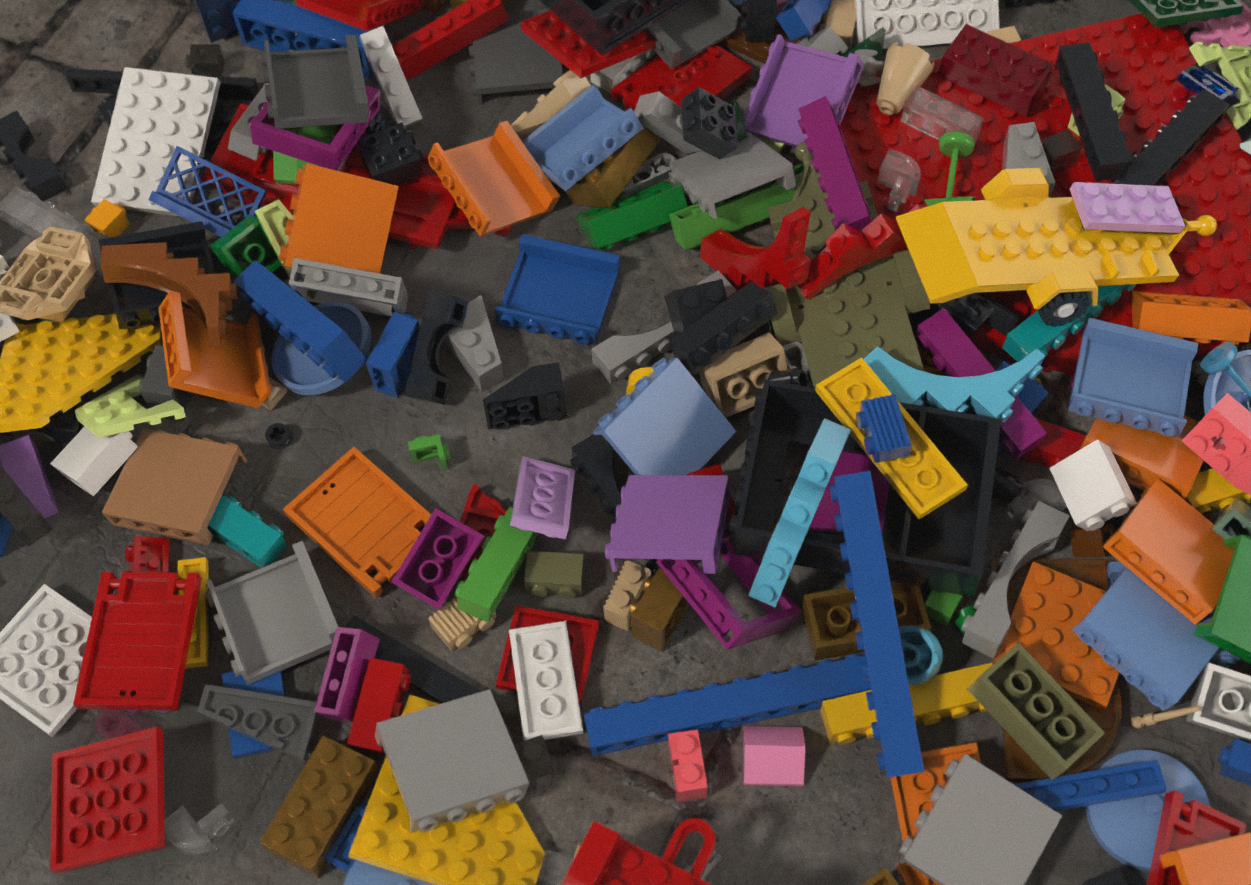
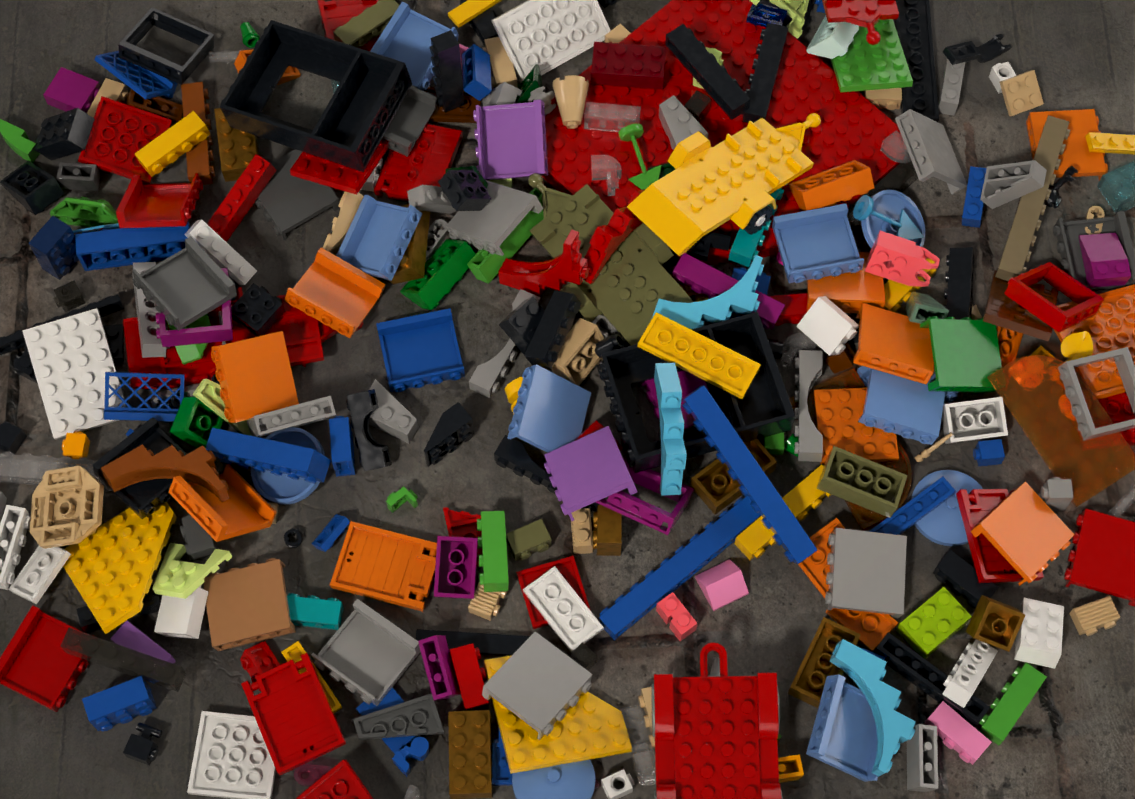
camera: 30 degrees left, 5 degrees up
lavender plate [510,456,575,539] -> none
magenta brick [797,96,873,231] -> none
blue brick [856,394,912,463] -> none
medium azure cylinder [898,626,943,685] -> none
lavender plate [1070,182,1185,233] -> none
none -> blue plate [312,514,350,552]
none -> blue leg [392,737,430,777]

